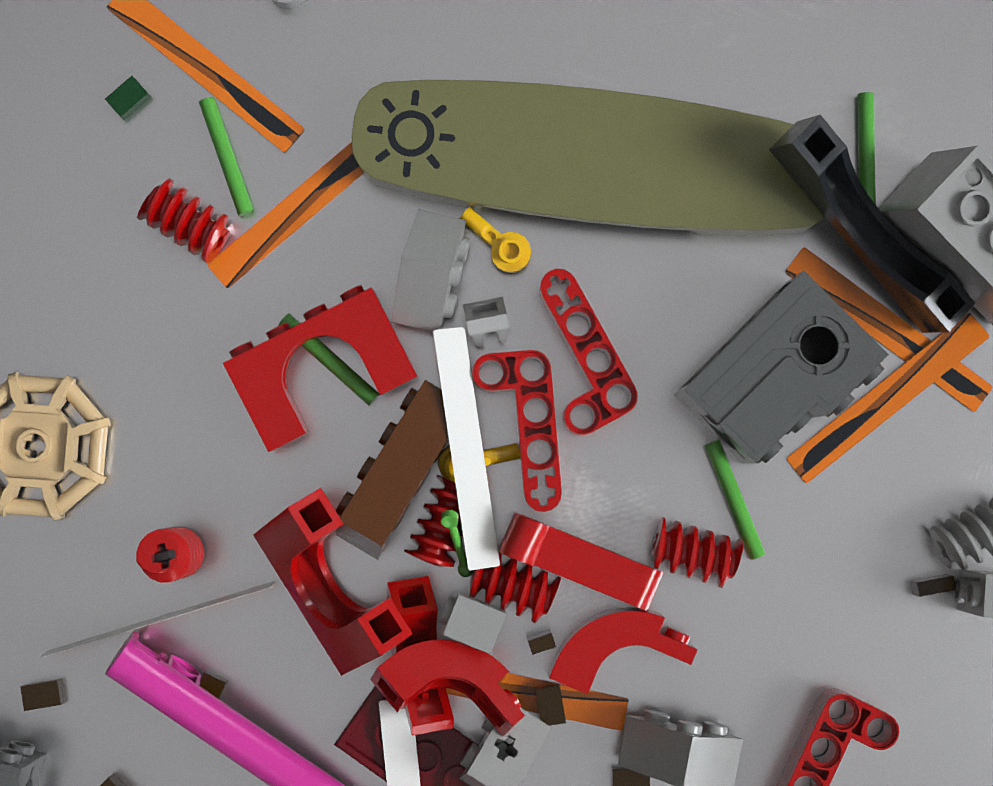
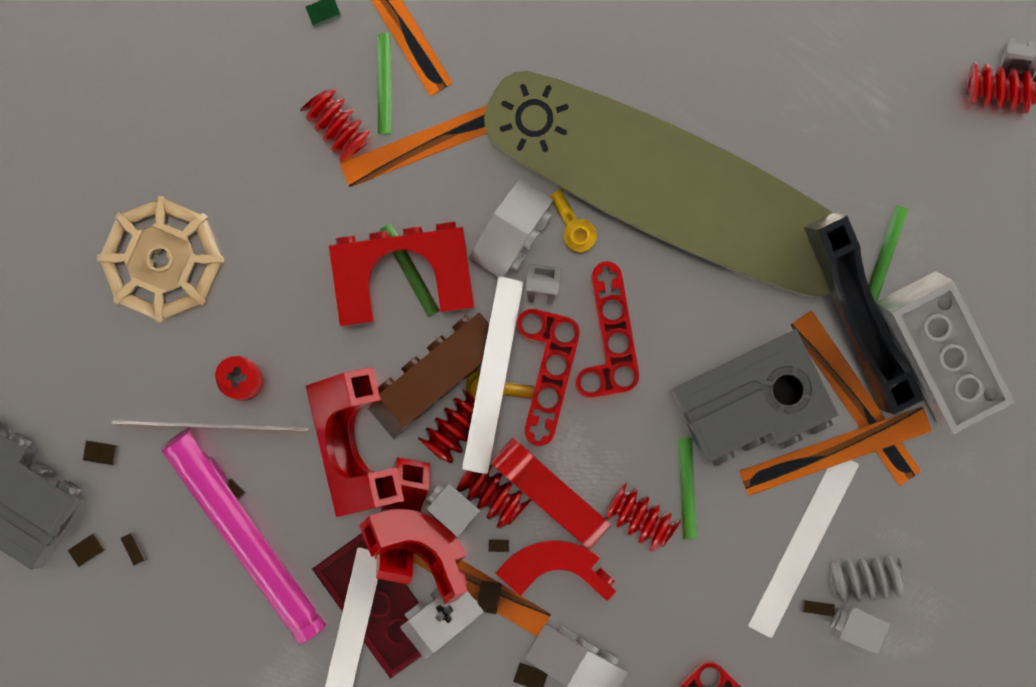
camera: 20 degrees right, 0 degrees up
bright green hinge [441,510,474,577] -> none
none -> white sticker [749,460,859,638]

